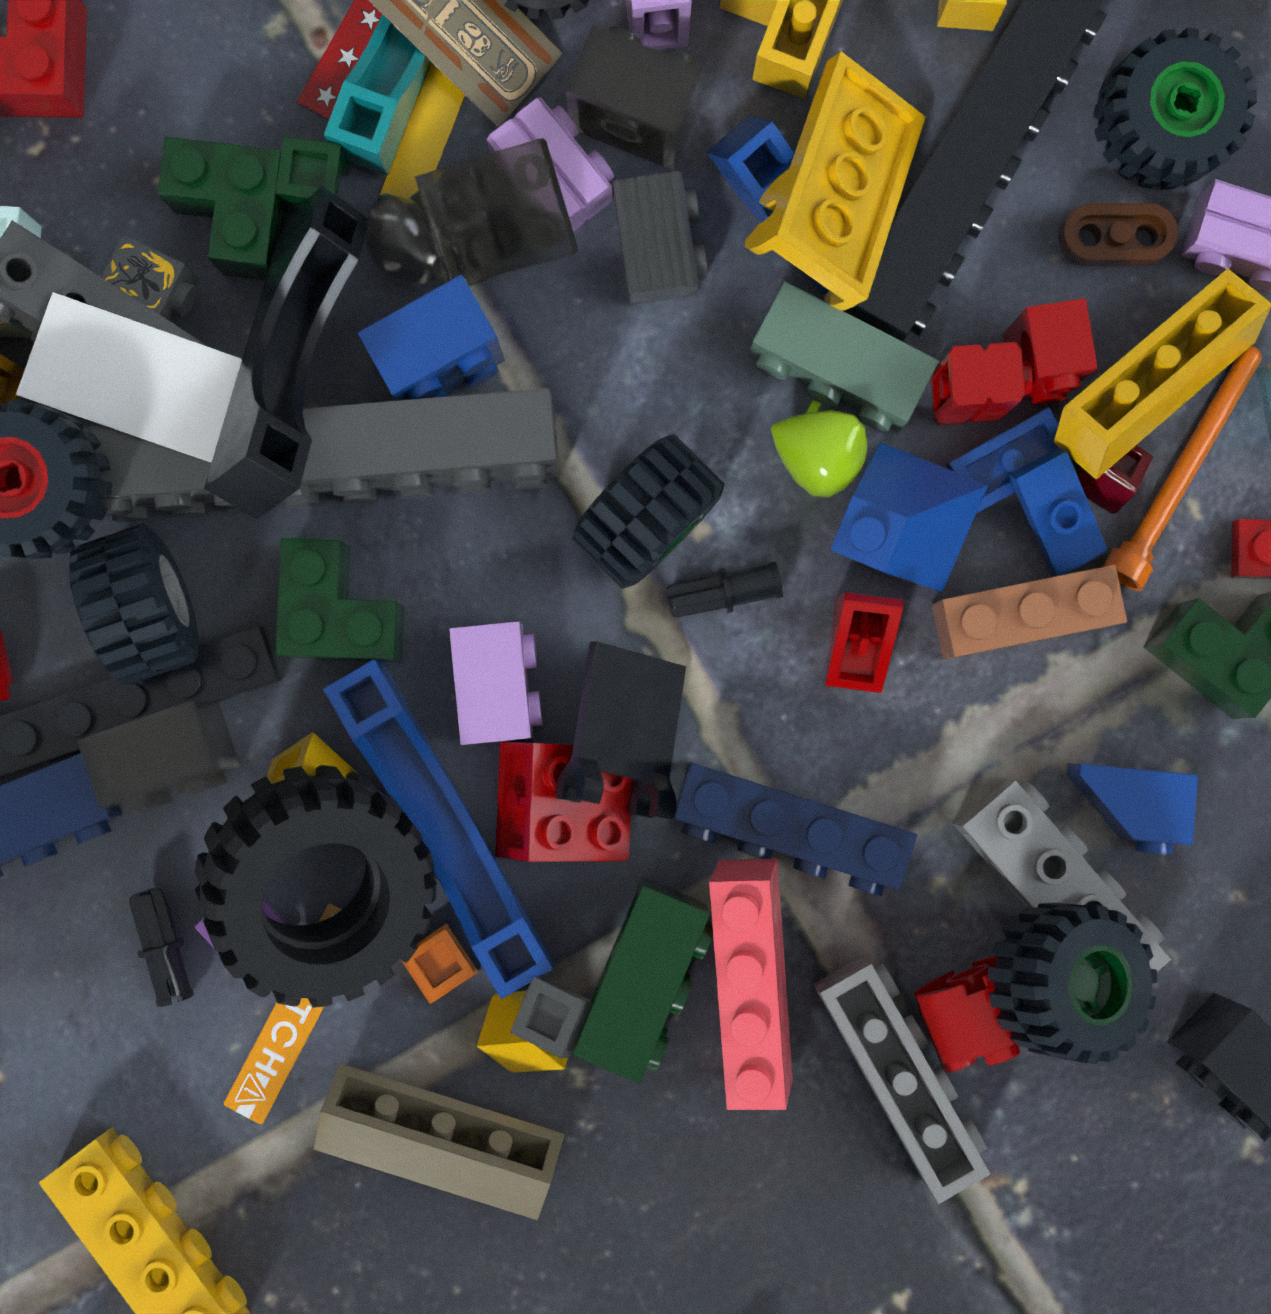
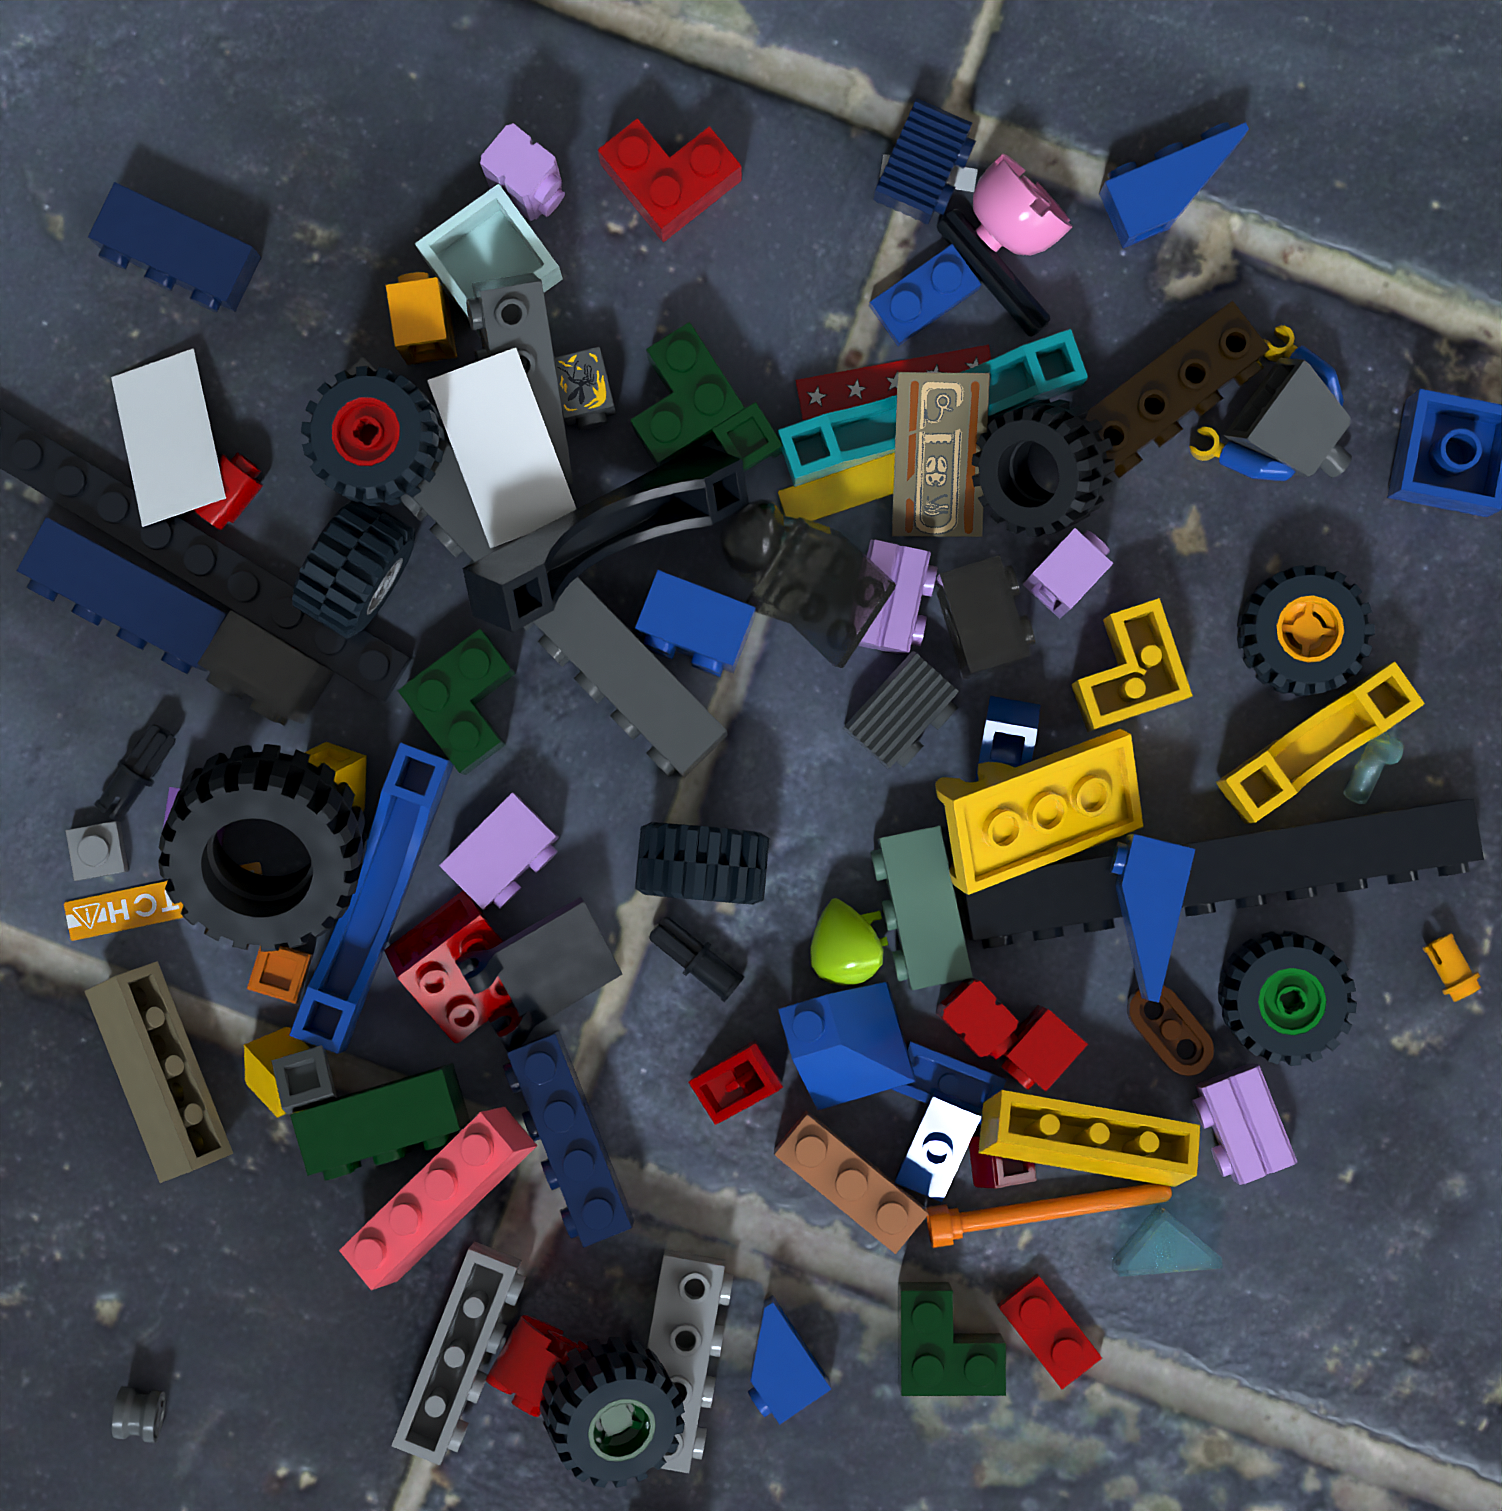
camera: 55 degrees right, 0 degrees up
none -> light grey plate [65,821,129,881]
none -> blue slope [1110,834,1195,1003]

